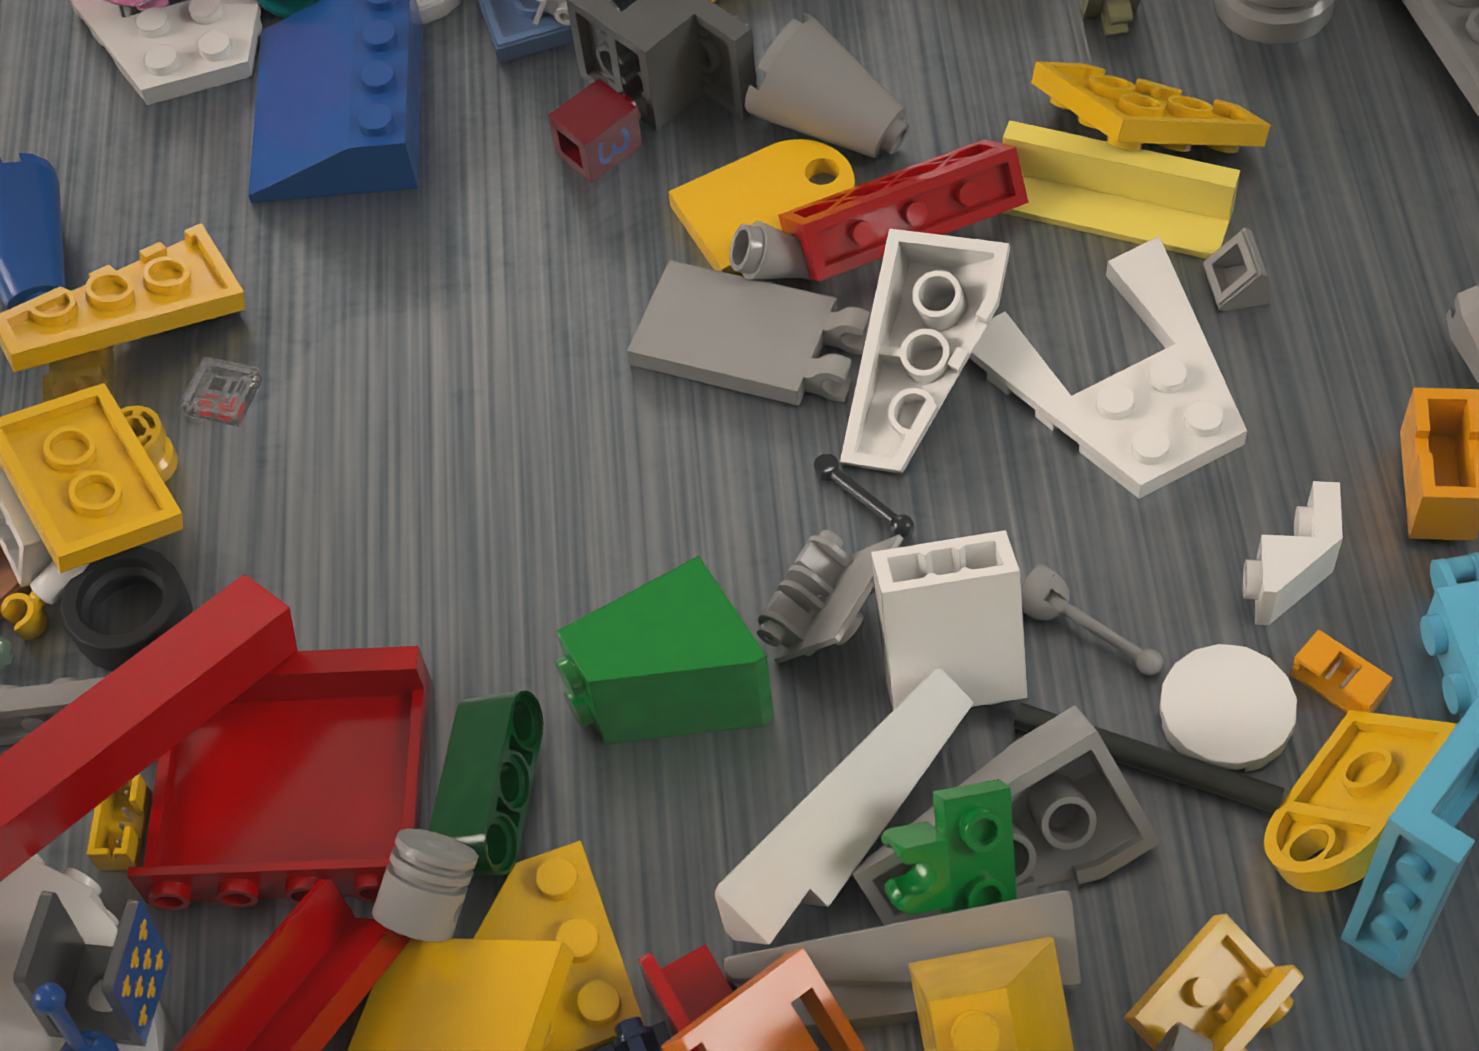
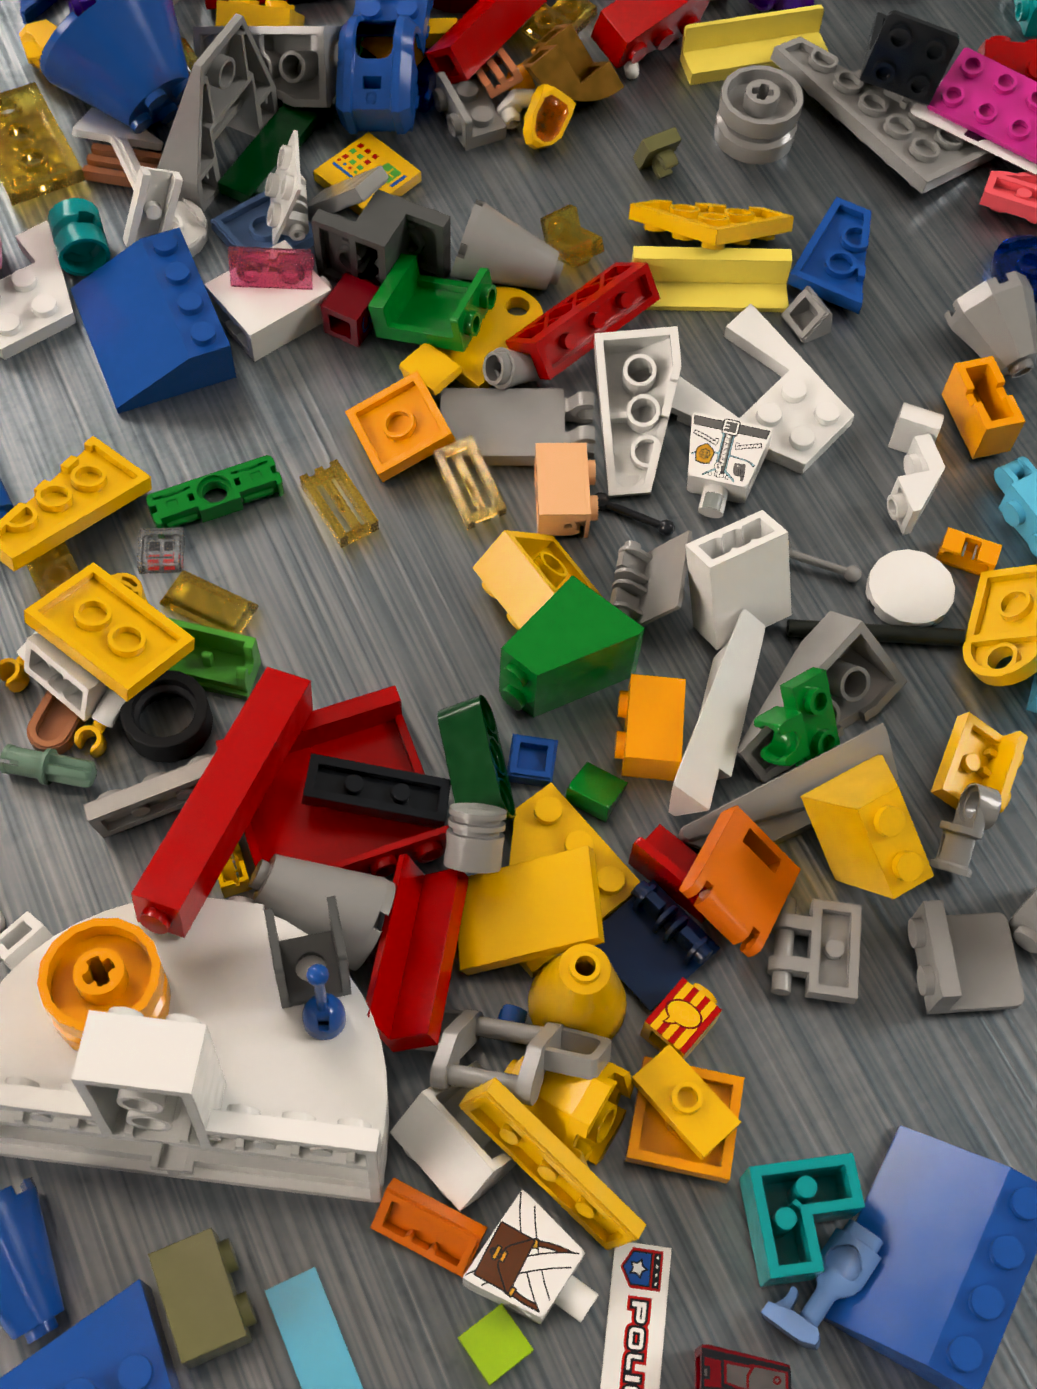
camera: 30 degrees left, 5 degrees up
none -> green piece [146,455,284,536]
none -> clear yellow tile [159,569,259,634]
none -> bright green hinge [169,618,261,700]
none -> white brick [204,240,333,362]
none -> clear pink hinge [228,246,315,290]
none -> light grey cone [248,854,396,972]
none -> clear yellow tile [299,459,379,548]
none -> black hinge [301,753,451,829]
none -> light orange plate [345,370,456,482]
none -> green panel [368,253,497,352]
none -> yellow slope [399,343,463,395]
none -> clear yellow tile [433,435,507,530]
none -> yellow slope [472,530,603,630]
none -> blue tile [507,734,558,787]
none -> light nougat hinge [534,443,598,538]
none -> clear yellow bracket [540,204,604,267]
none -> green slope [565,762,628,822]
none -> light orange brick [614,674,686,781]
none -> torso [687,411,773,518]
none -> blue wing [787,196,872,314]
none -> white brick [888,403,944,453]

